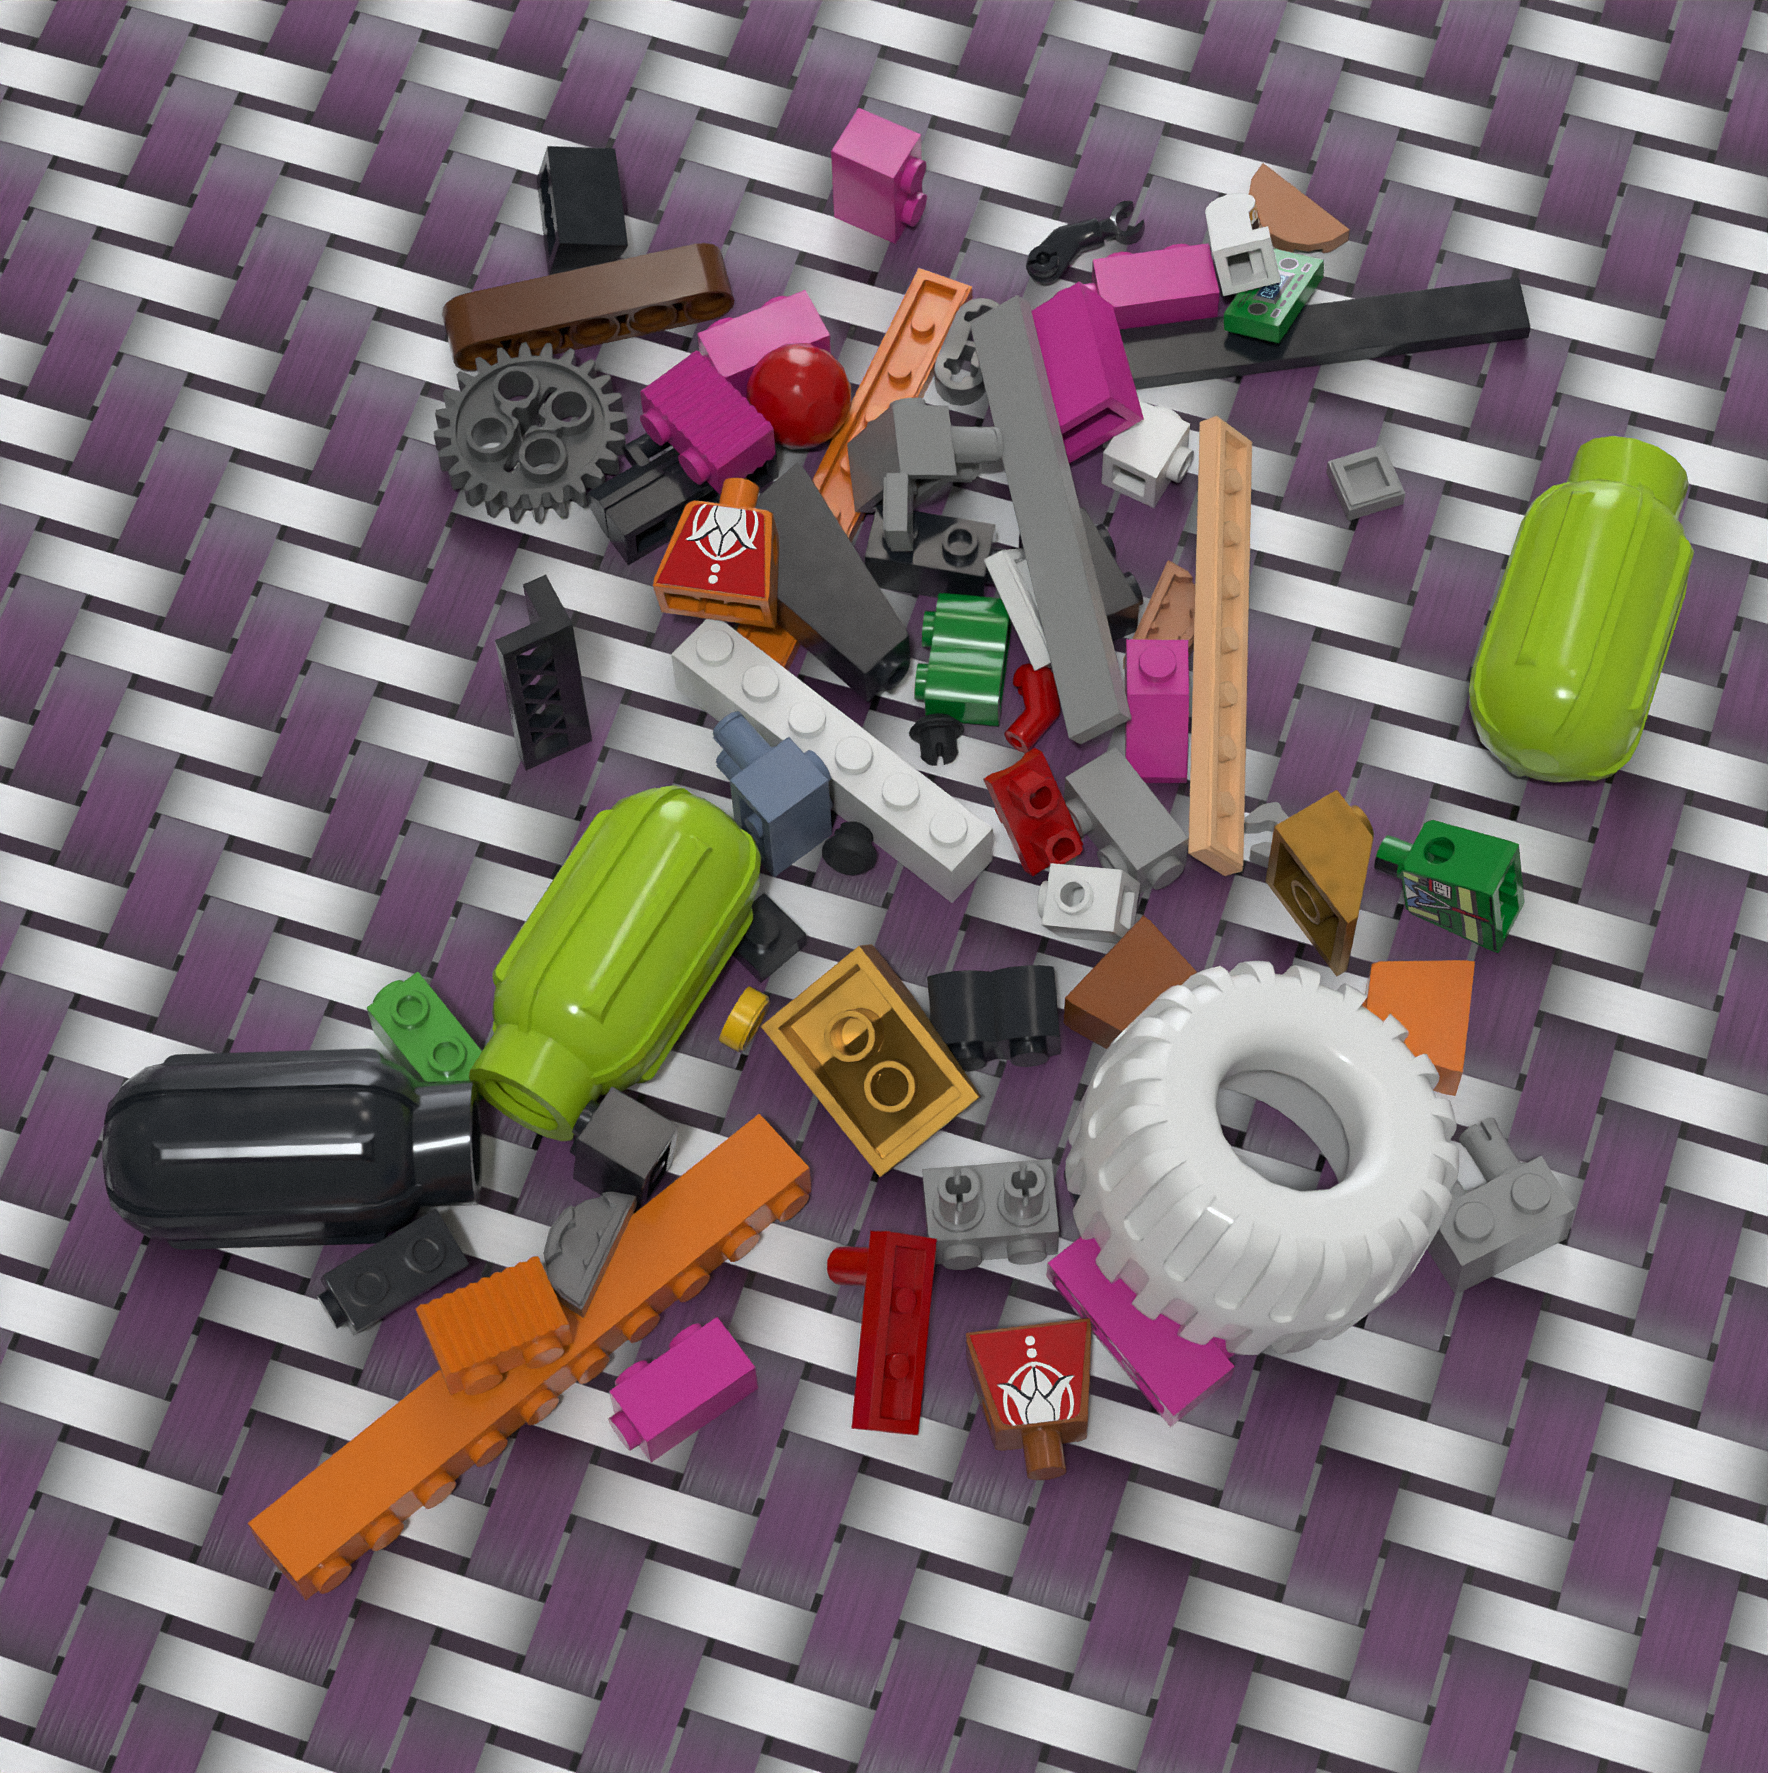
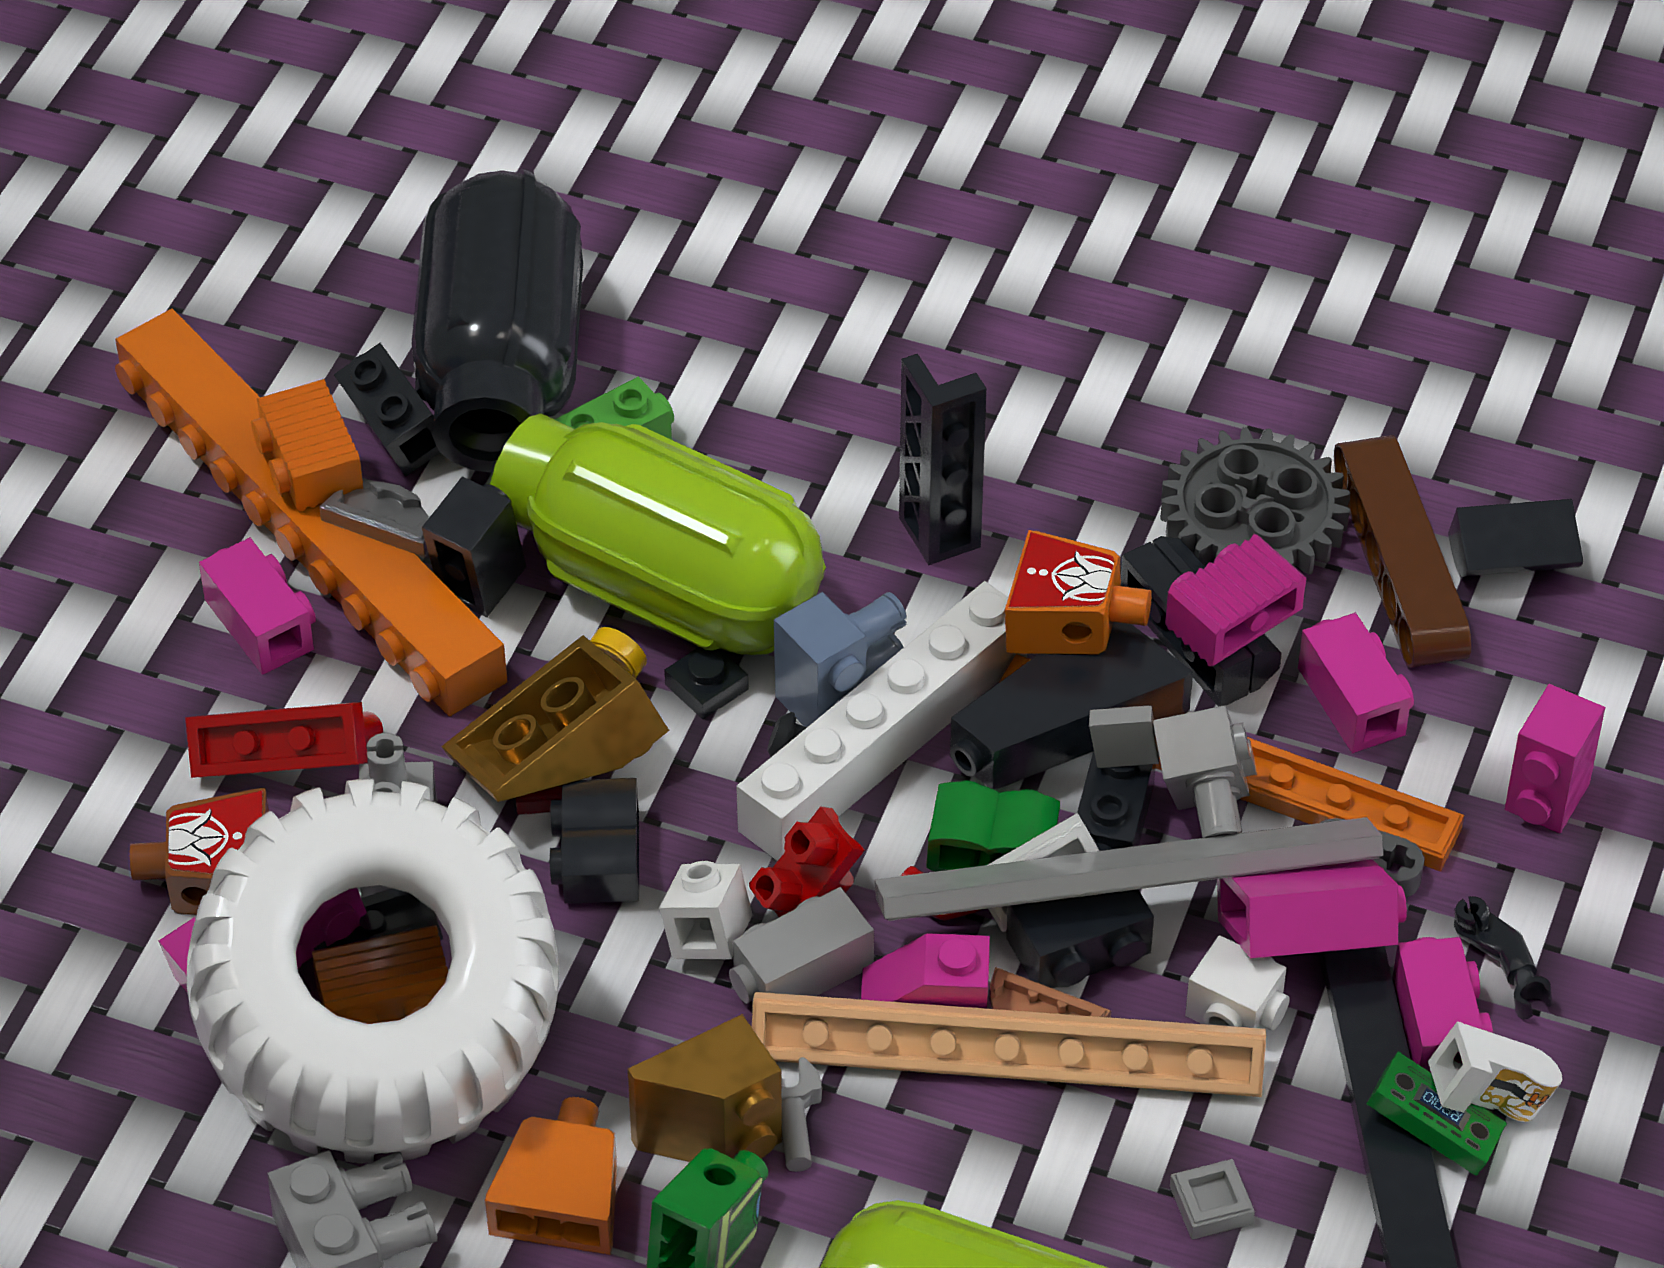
camera: 90 degrees right, 15 degrees down
red piece [746,343,851,450] -> none
black piece [909,713,964,766] -> none
dark orange torso [1064,915,1197,1049] -> none
nougat tile [1249,163,1350,253] -> none

